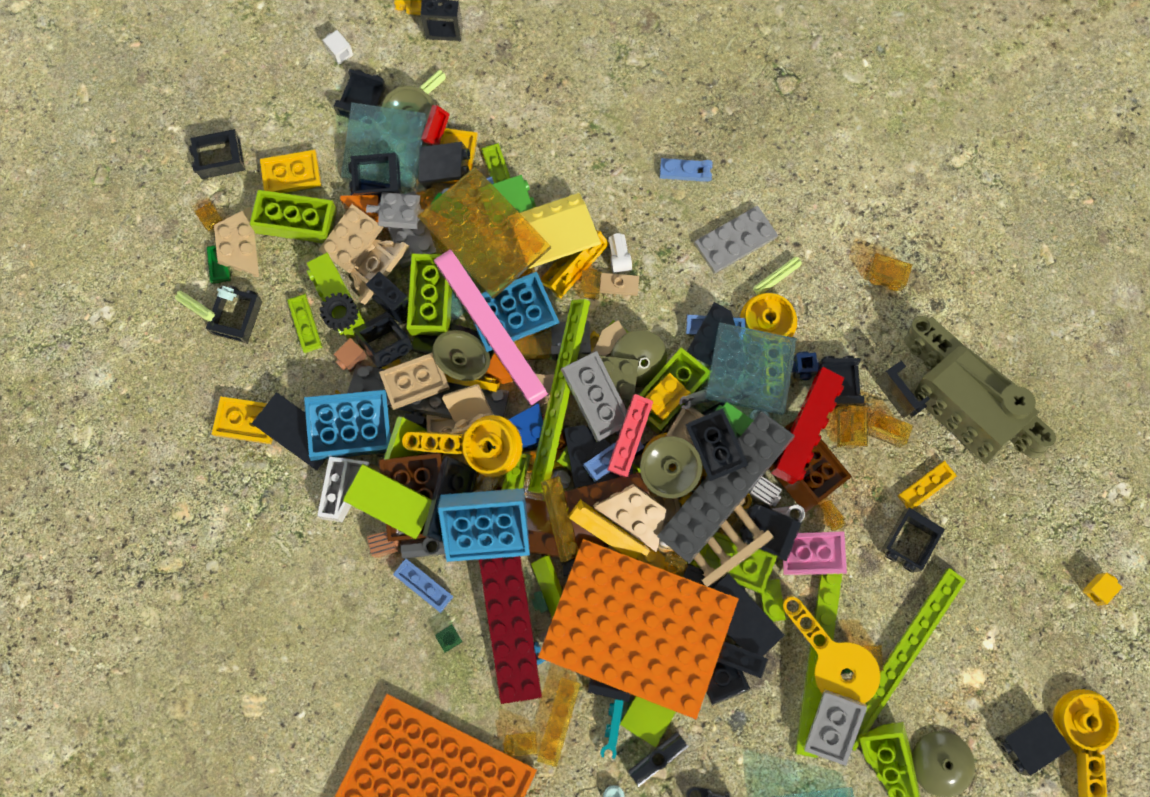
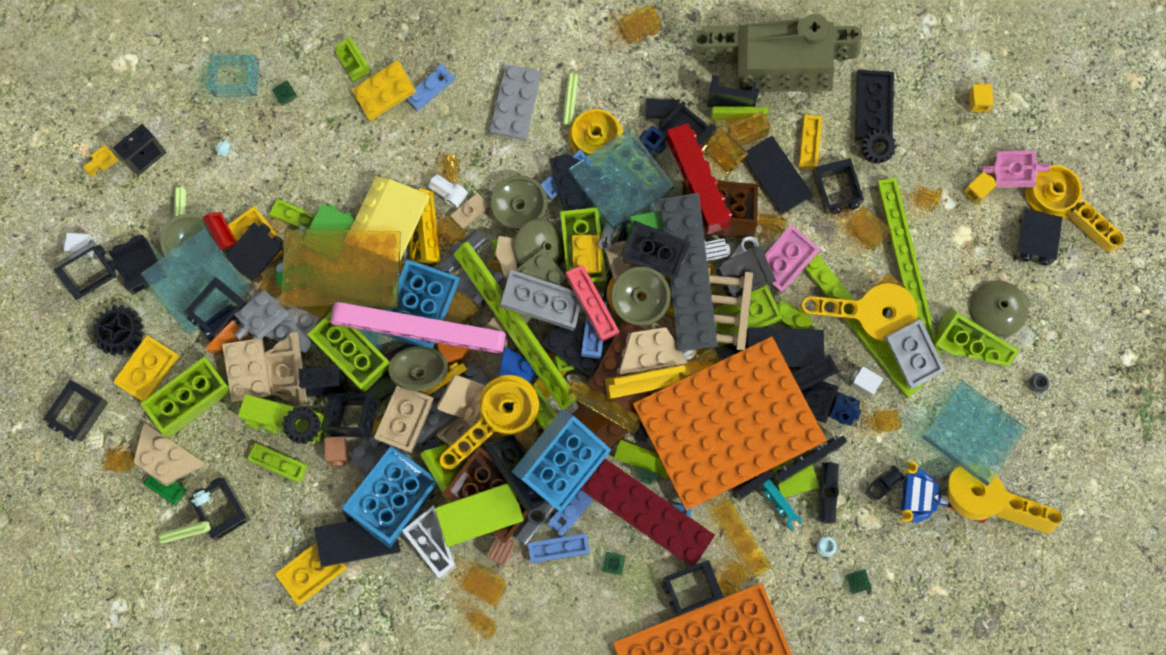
camera: 45 degrees left, 0 degrees up
none -> black window [53,241,117,300]
none -> black gear [91,305,145,356]
none -> clear light blue window [207,55,259,97]
none -> light aqua plate [215,140,232,158]
none -> clear green plate [272,80,298,106]
none -> lime hinge [335,36,371,82]
none -> yellow plate [352,60,417,121]
none -> dark grey piece [434,229,487,274]
none -> clear yellow cone [442,154,460,183]
none -> clear yellow brick [461,565,508,608]
none -> clear yellow bracket [469,613,497,640]
none -> olive dish [491,175,548,230]
none -> medium blue plate [547,490,594,538]
none -> black tile [646,99,680,119]
none -> black window [661,560,724,616]
none -> lime tile [711,107,768,121]
none -> black tile [741,136,813,216]
none -> black plate [774,435,848,485]
none -> dark blue brick [829,392,862,426]
none -> clear yellow brick [845,206,892,252]
none -> white brick [850,366,883,398]
none -> black tile [855,70,894,142]
none -> black tyre [860,129,897,163]
none -> clear yellow bracket [872,409,902,434]
none -> clear yellow panel [915,187,943,212]
none -> yellow brick [964,172,997,205]
none -> bright pink plate [983,150,1050,188]

